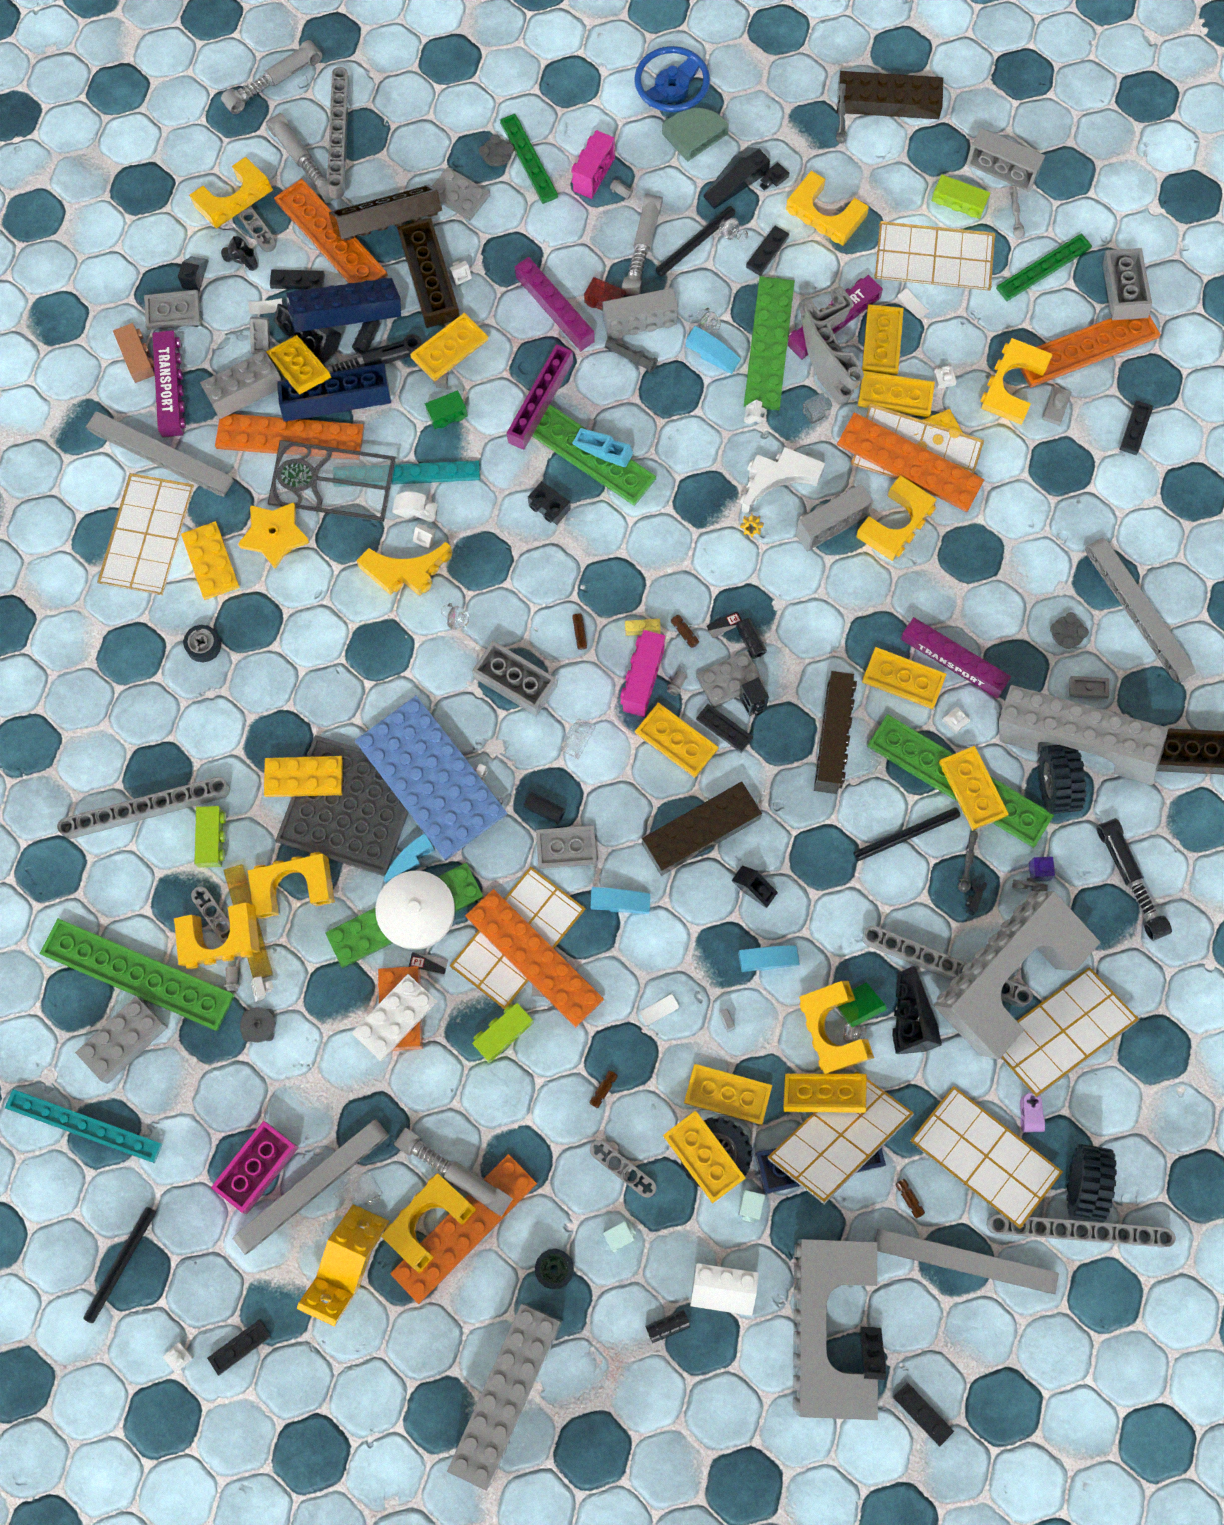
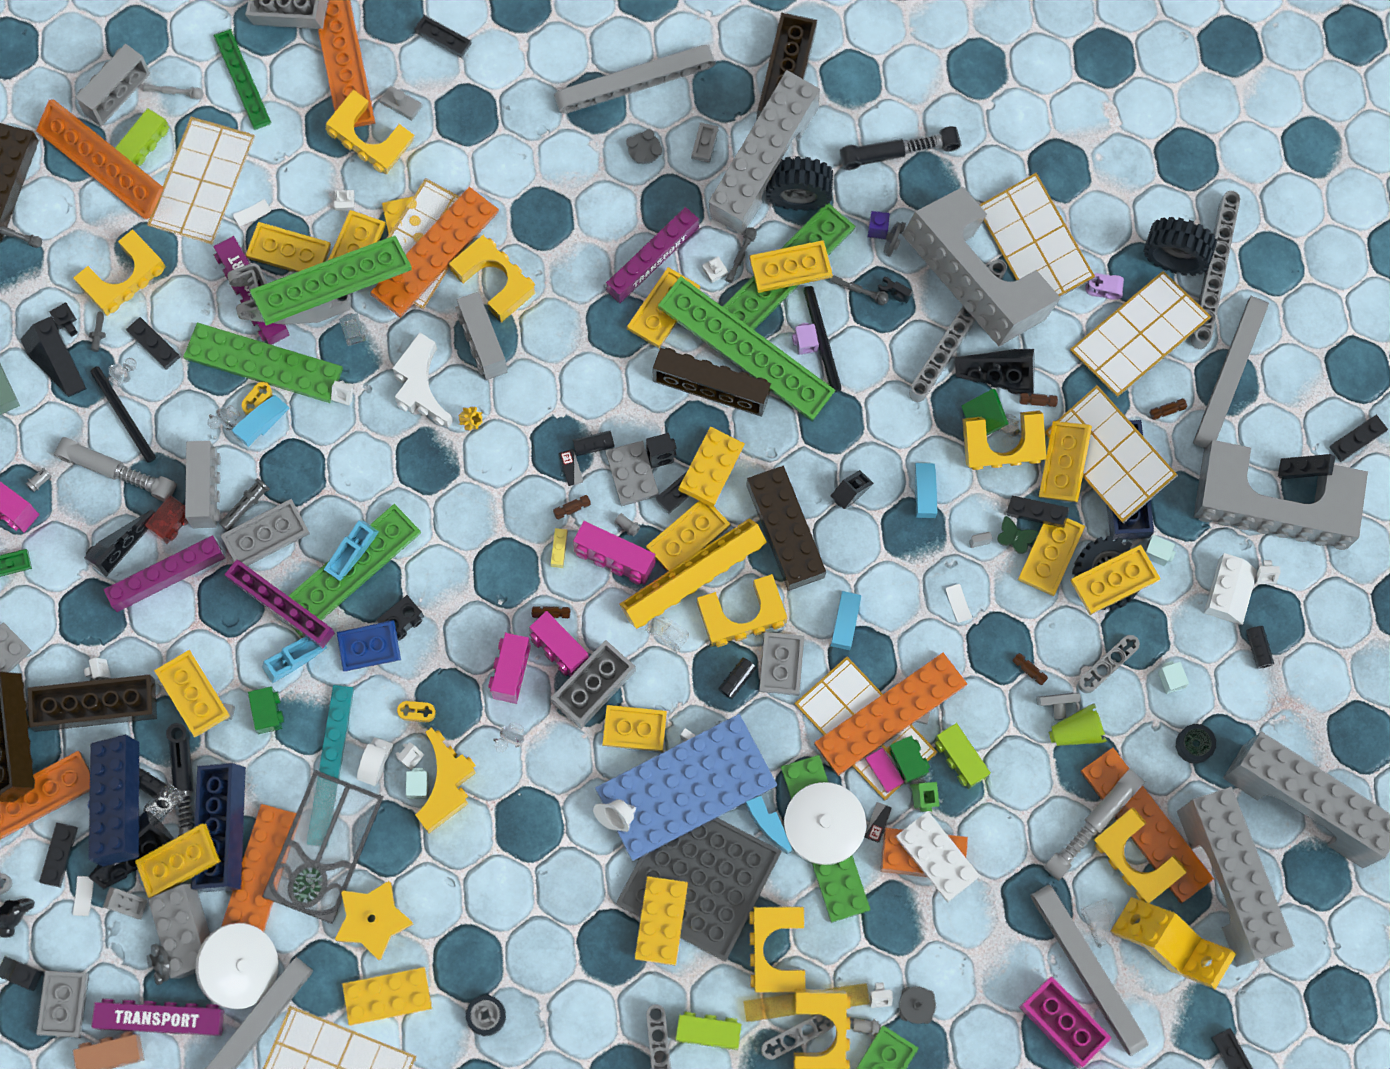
camera: 85 degrees left, 0 degrees up
none -> orange plate [36,99,164,219]
none -> black wedge [84,509,159,577]
none -> dark grey piece [89,311,106,352]
none -> tile [143,784,185,820]
none -> dark grey piece [147,944,170,985]
none -> white dish [196,923,278,1009]
none -> light grey plate [221,499,310,566]
none -> yellow beam [241,382,273,415]
none -> bright green plate [250,235,412,325]
none -> medium azure slope [262,637,327,683]
none -> blue tile [336,621,401,672]
none -> yellow beam [397,701,436,722]
none -> light aqua brick [406,768,429,799]
none -> dark pink brick [488,633,531,704]
none -> dark pink brick [529,611,589,677]
none -> white piece [593,799,636,832]
none -> yellow plate [602,705,667,752]
none -> yellow brick [619,518,767,629]
none -> bright green plate [657,276,835,421]
none -> yellow plate [678,426,745,507]
none -> yellow arch [697,574,788,647]
none -> dark grey piece [725,227,757,283]
none -> lavender brick [792,323,819,355]
none -> dark pink tile [865,748,904,793]
none -> green brick [888,735,930,785]
none -> bright green brick [910,782,939,812]
none -> dark green animal [997,516,1039,554]
none -> black plate [1007,495,1070,528]
none -> reddish brown axle [1019,393,1058,407]
none -> light grey tile [1036,693,1081,719]
none -> lime cone [1049,703,1107,746]
none -> light grey arch [1177,787,1295,967]
none -> white tile [1256,560,1280,584]

